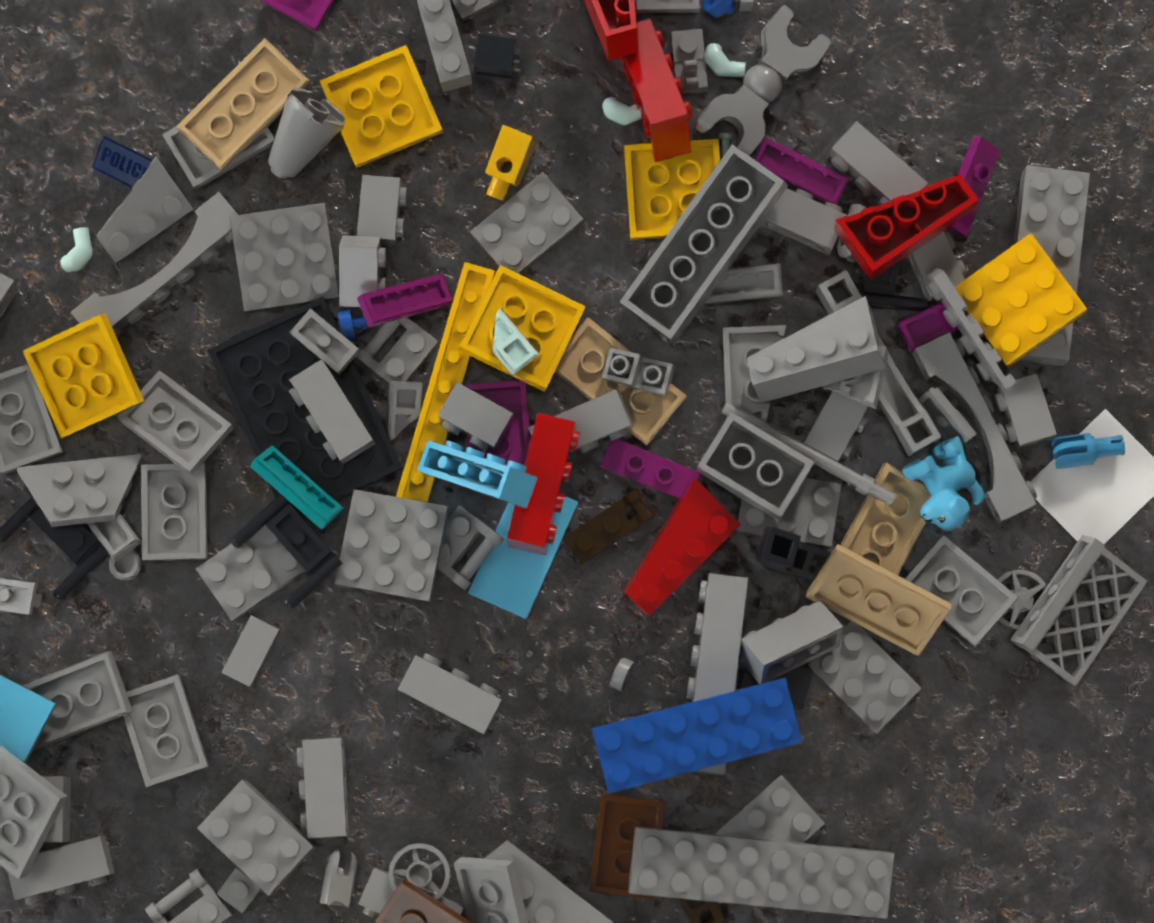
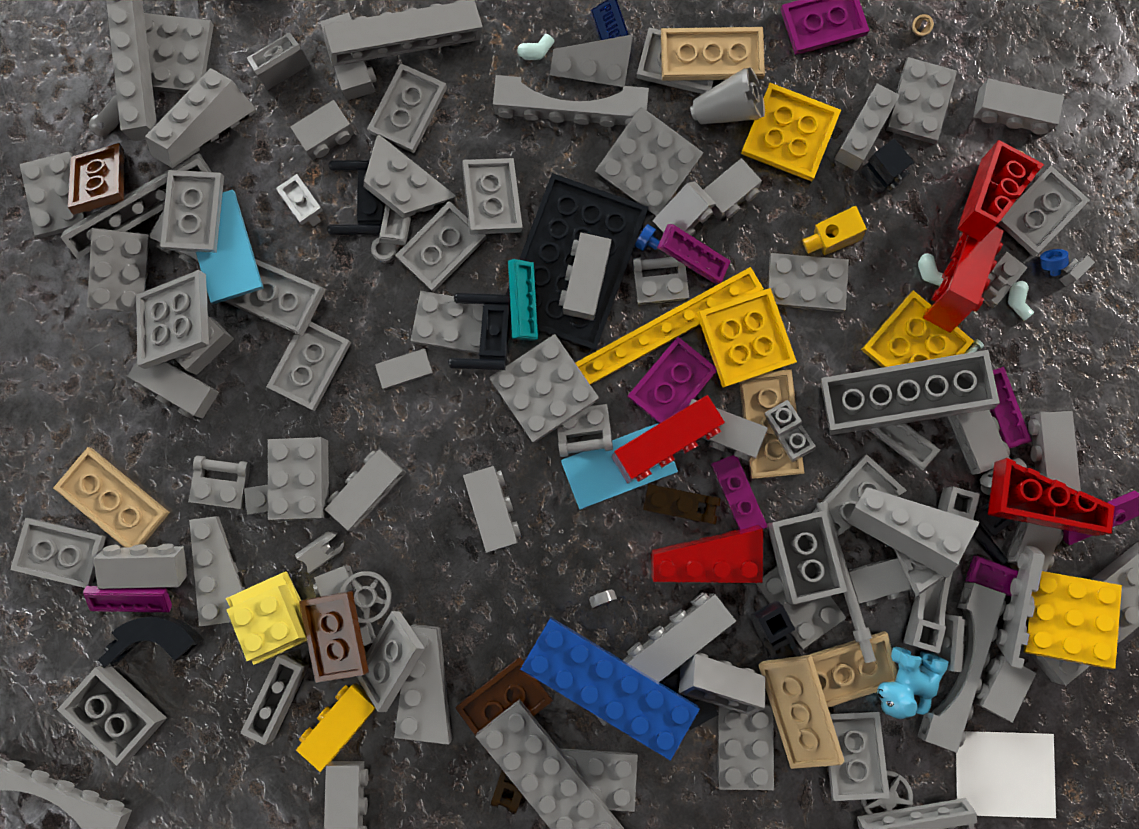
camera: 45 degrees right, 0 degrees up
yellow plate [23,313,144,438] -> none
light grey plate [289,308,360,375] -> none
light grey tile [386,381,423,441] -> none
medium azure brick [417,440,538,509] -> none
light grey brick [438,382,514,451] -> none
light aqua tile [492,309,539,376] -> none
light grey piece [694,5,831,156] -> none
dark azure arm [1050,433,1125,469] -> none

